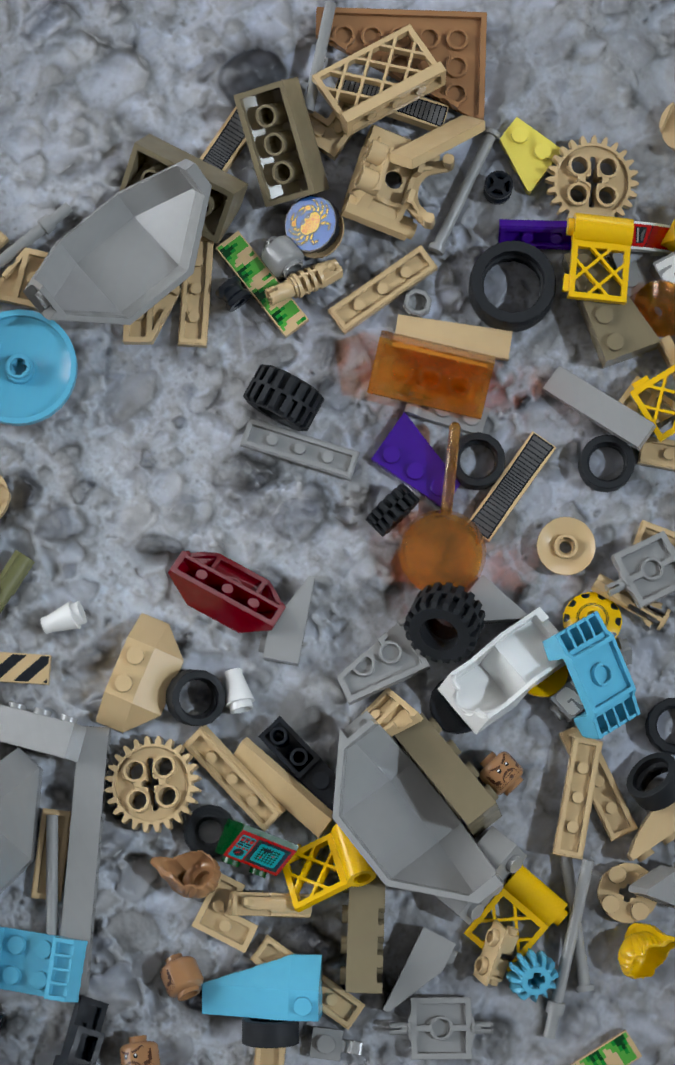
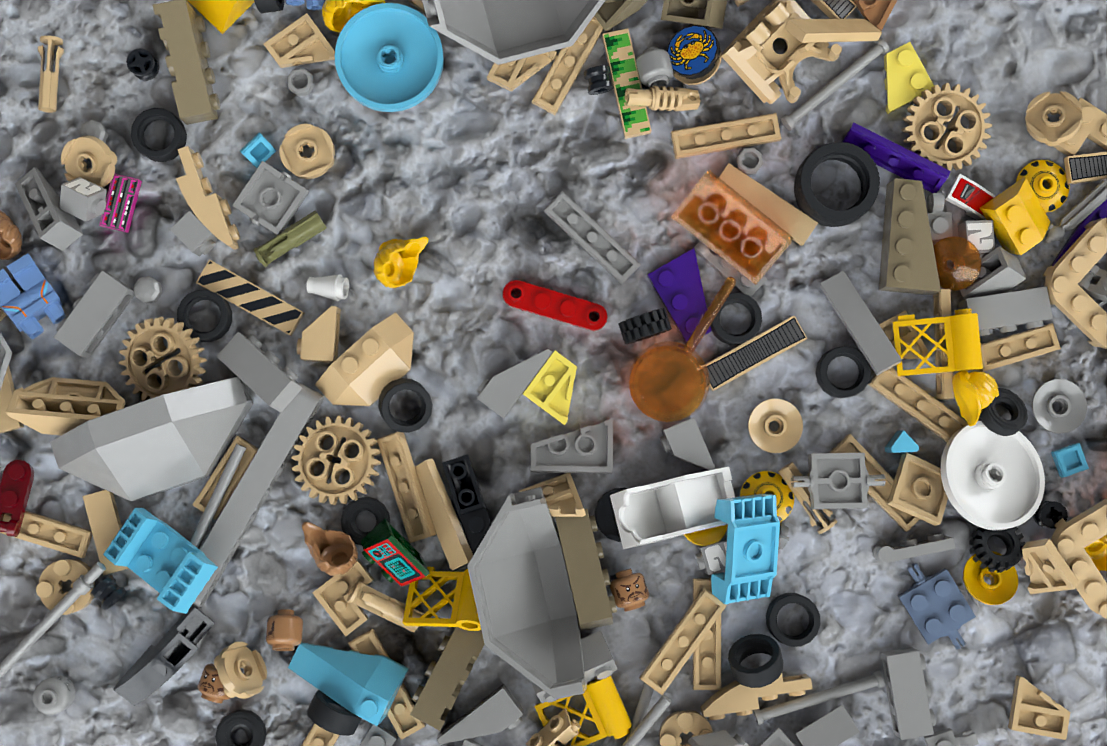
camera: 20 degrees right, 5 degrees up
dark red wedge [168,551,286,633] -> none
white cone [225,668,255,714] -> none
black tyre [243,364,324,431] -> none
black tyre [404,582,485,664] -> none
black wheel [483,171,513,205] -> none
yellow piece [562,213,634,305] -> none
none -> tan plate [214,642,267,699]
none -> tan slope [297,306,341,363]
none -> yellow hair [374,237,428,288]
none -> red plate [503,280,608,331]
none -> light yellow wing [523,351,577,425]

